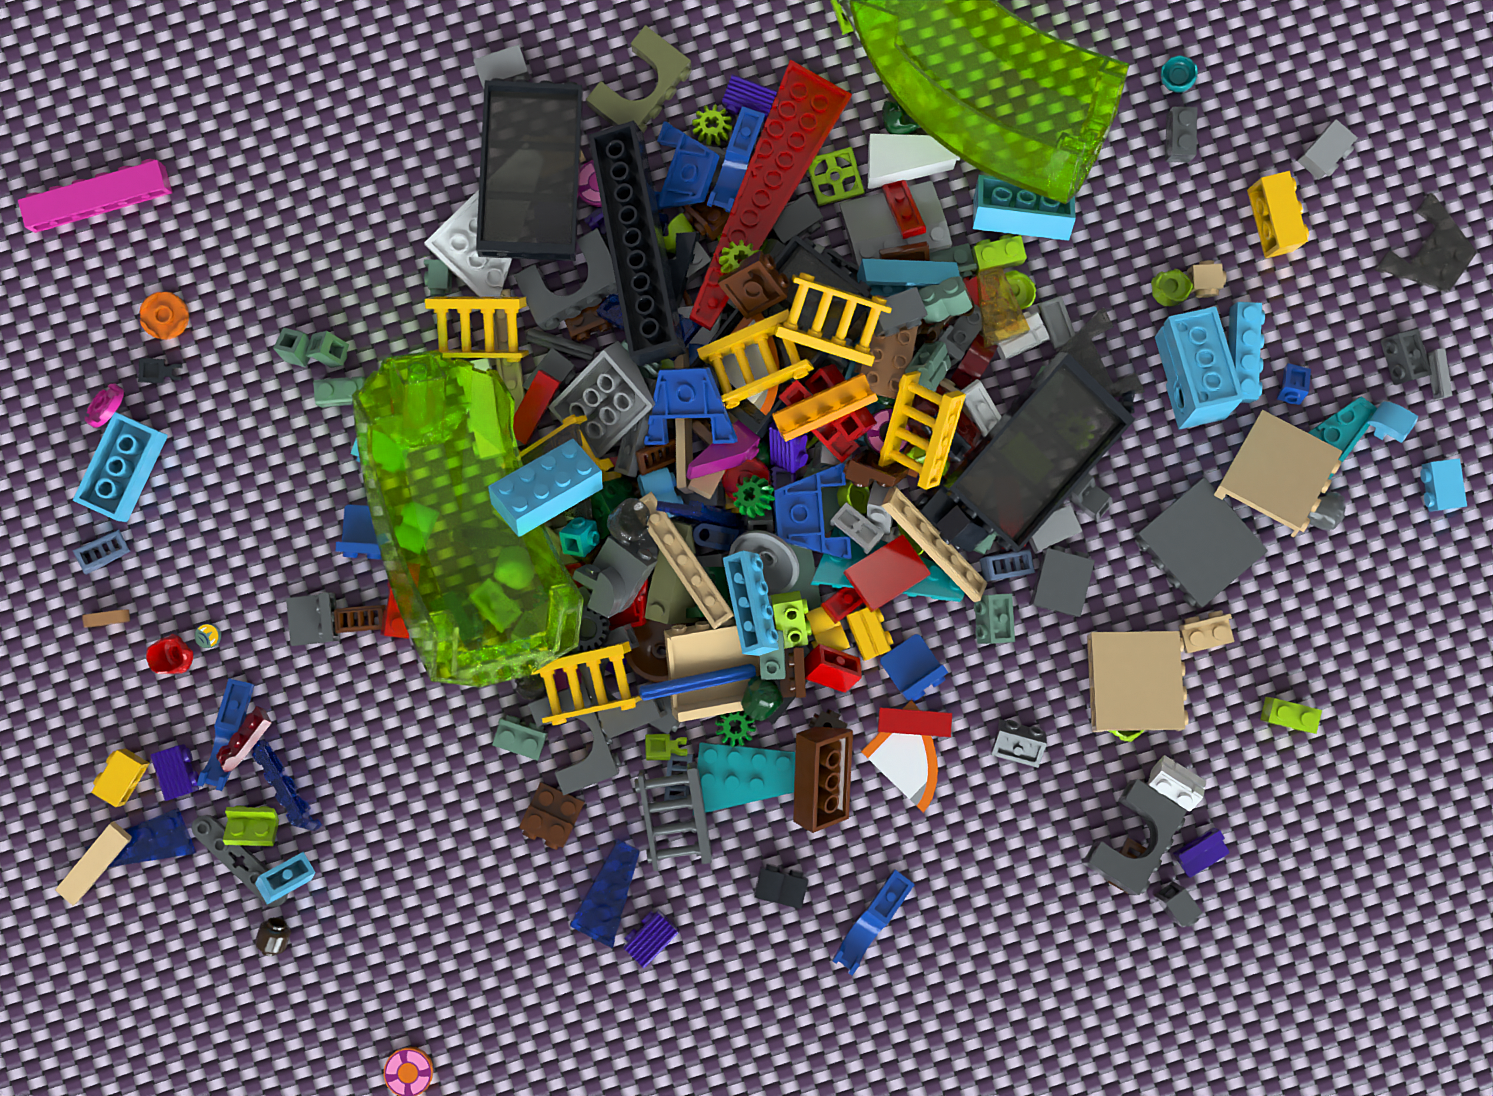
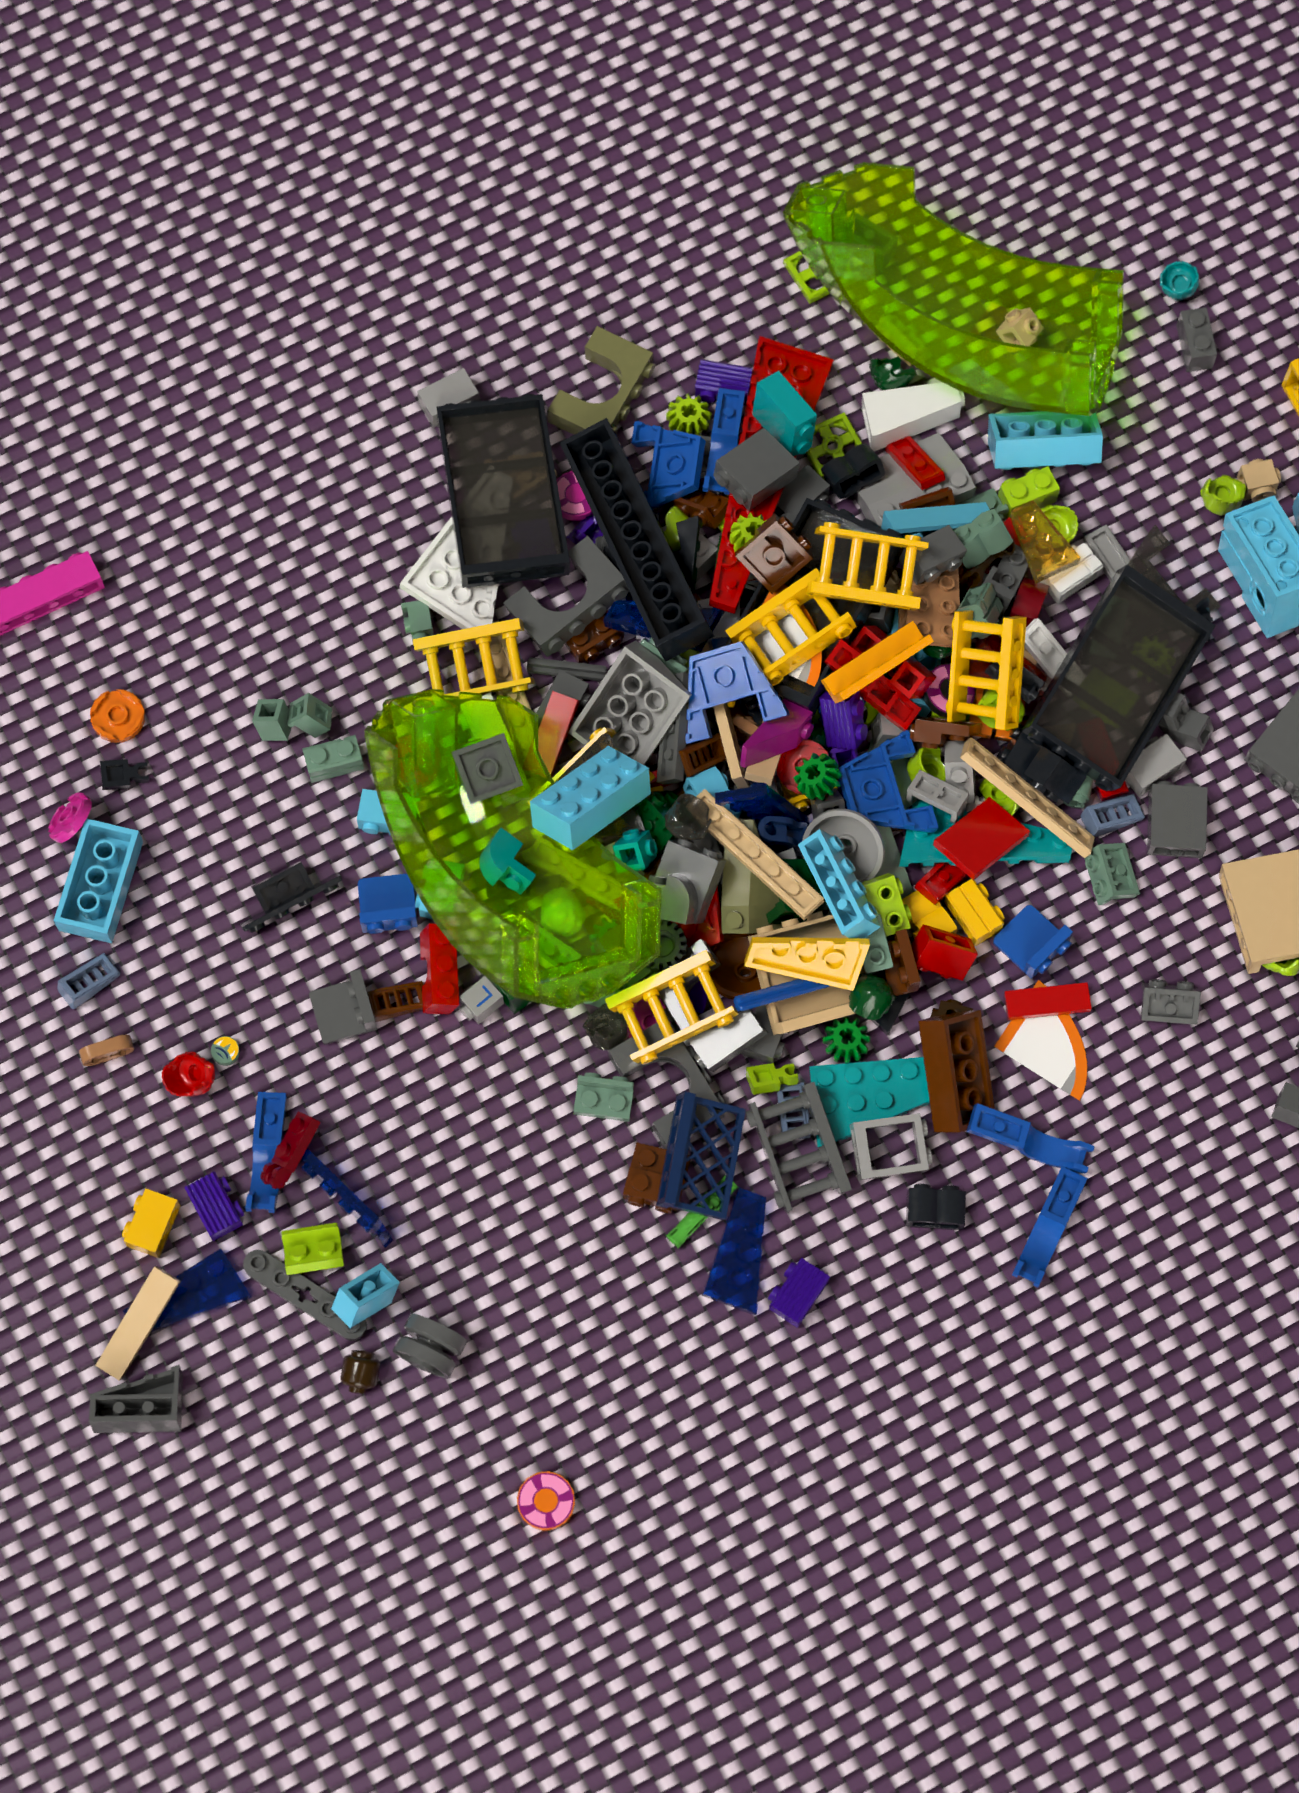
camera: 10 degrees left, 15 degrees down
none -> dark grey wedge [89,1365,184,1433]
none -> black bracket [239,861,343,933]
none -> dark grey wheel [392,1314,467,1379]
none -> dark grey panel [451,733,523,805]
none -> teal brick [479,828,536,895]
none -> dark blue fence [656,1091,746,1220]
none -> bright green pin [666,1175,738,1248]
none -> dark grey brick [713,428,800,511]
none -> yellow wing [744,937,870,991]
none -> teal brick [752,371,817,456]
none -> black brick [821,443,886,499]
none -> light grey window [850,1113,932,1181]
none -> blue piece [966,1103,1095,1173]
none -> tan brick [996,308,1044,352]

